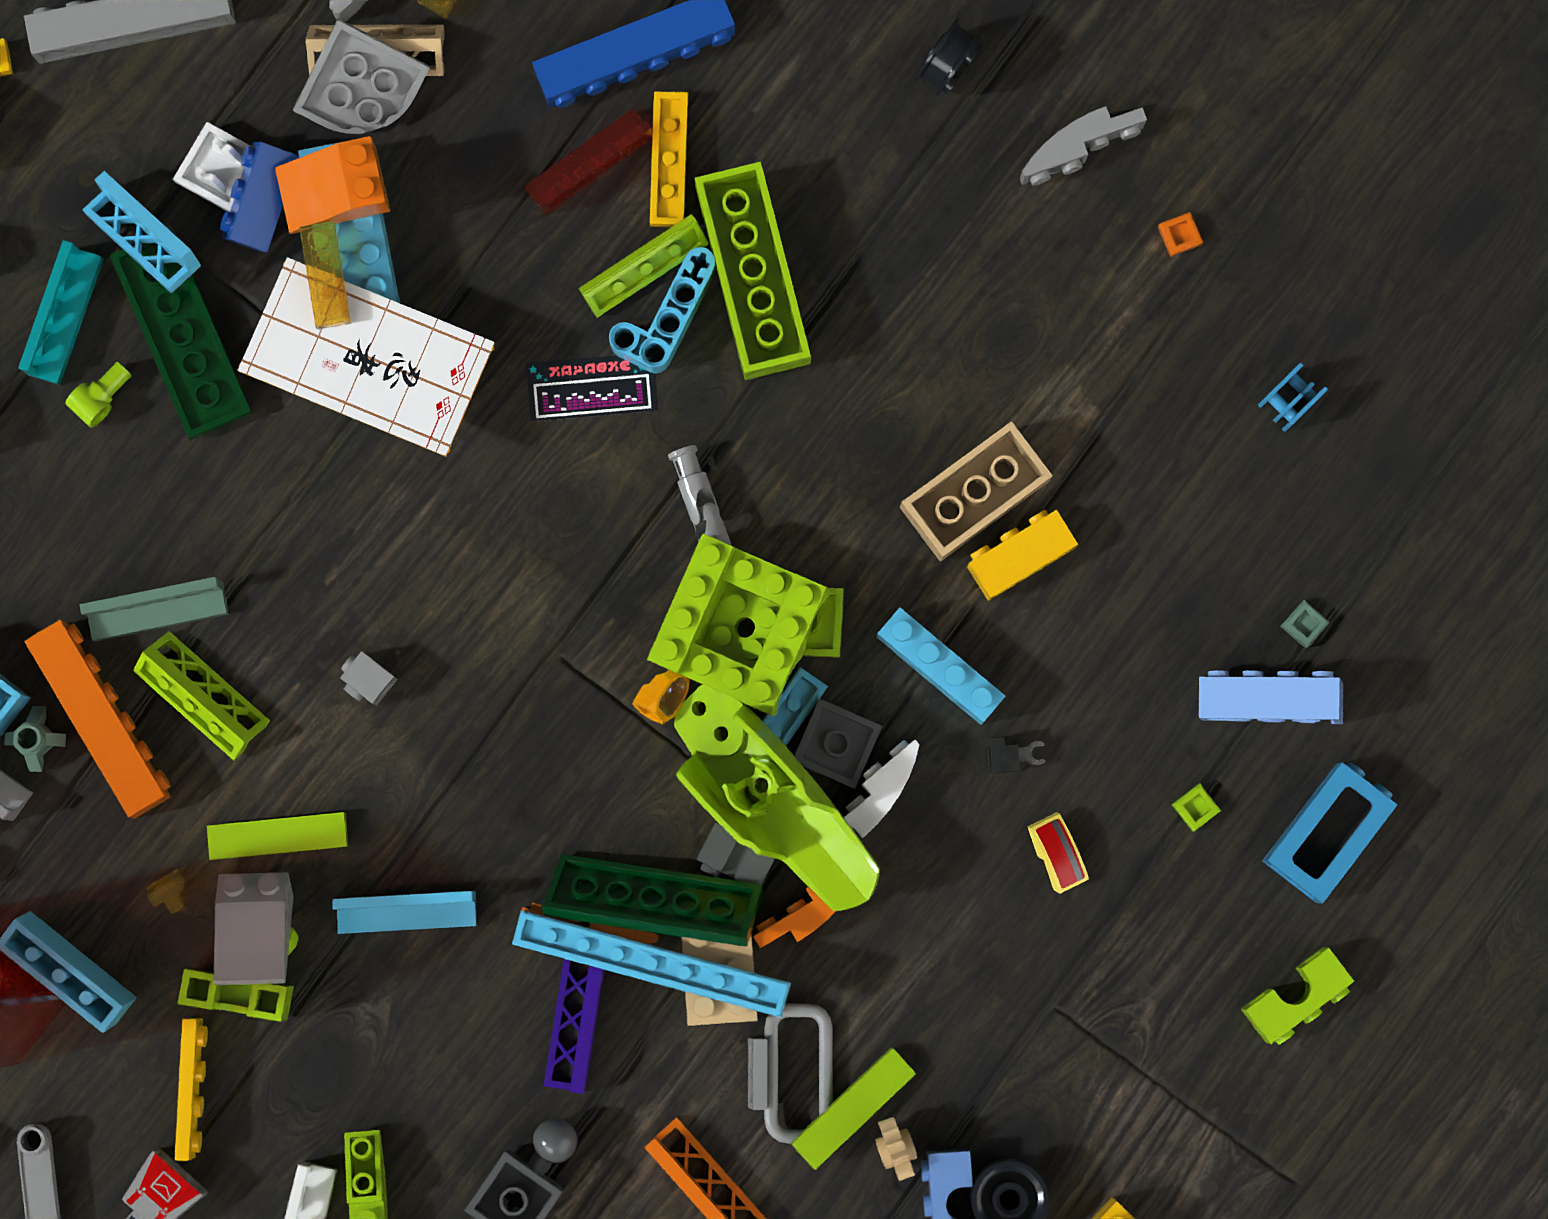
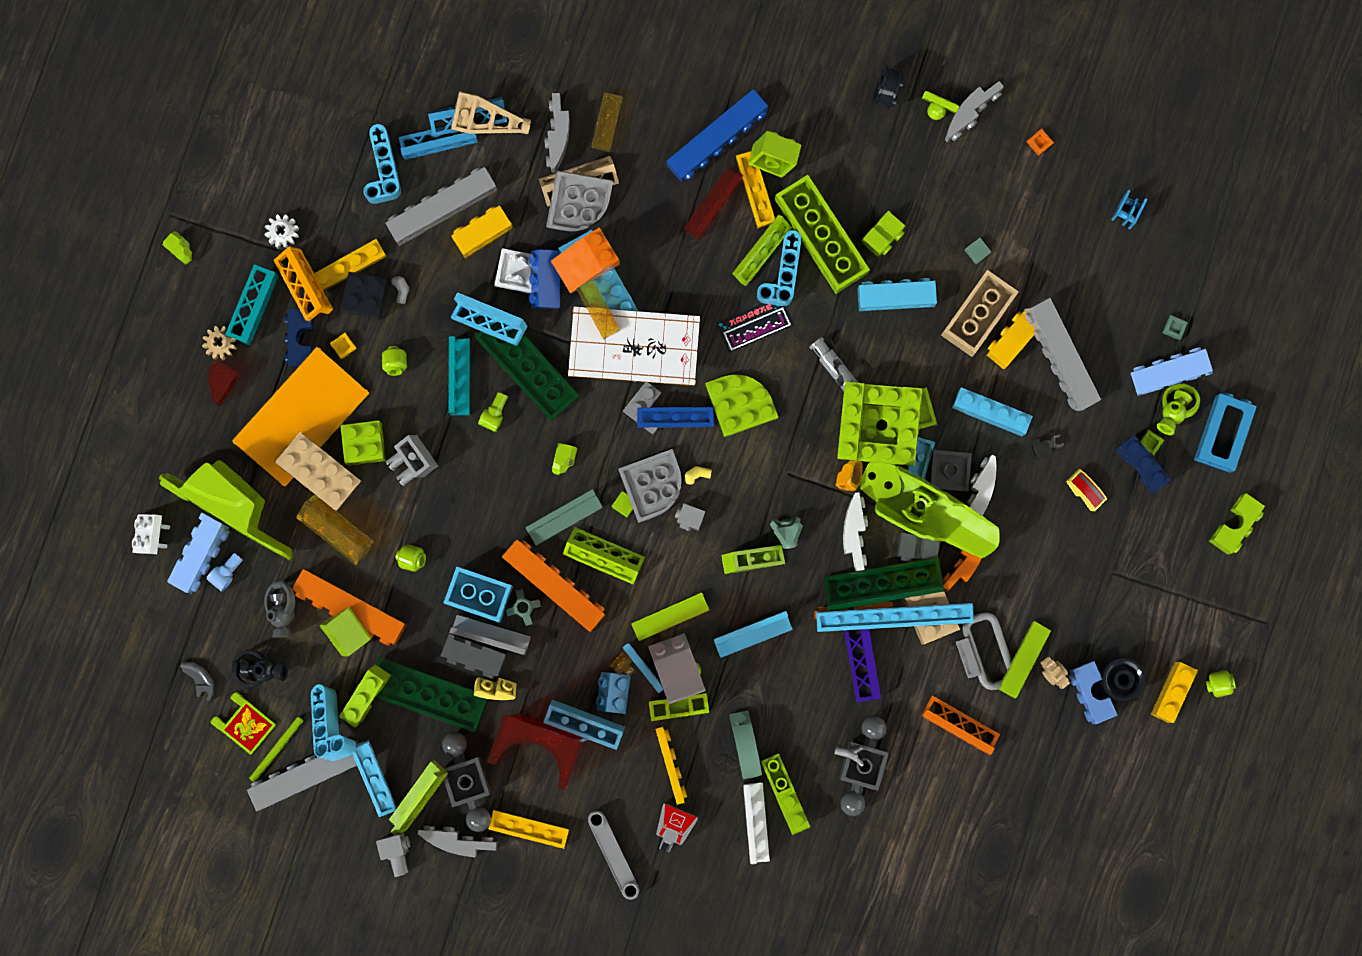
camera: 20 degrees left, 0 degrees up
none -> light grey arm [391,276,409,304]
none -> yellow brick [451,205,513,258]
none -> lime rock [552,443,577,475]
none -> dark azure bracket [596,672,631,714]
none -> lime tile [611,491,633,517]
none -> light grey plate [618,449,681,523]
none -> light grey plate [623,382,661,435]
none -> medium azure tile [623,644,664,693]
none -> blue plate [637,407,714,428]
none -> light yellow arm [684,466,712,485]
none -> lime plate [705,375,778,437]
none -> lime slope [721,545,785,574]
none -> sand green arch [729,711,762,779]
none -> lime brick [748,131,801,178]
none -> sand green rock [770,516,803,549]
none -> light grey bar [835,746,864,766]
none -> white slope [843,492,868,571]
none -> medium azure brick [858,278,937,311]
none -> lime brick [861,211,905,257]
none -> lime tile [922,91,960,120]
none -> sand green tile [964,238,992,265]
none -> light grey brick [1024,298,1101,411]
none -> dark blue arch [1115,435,1171,494]
none -> lime piece [1157,383,1200,435]

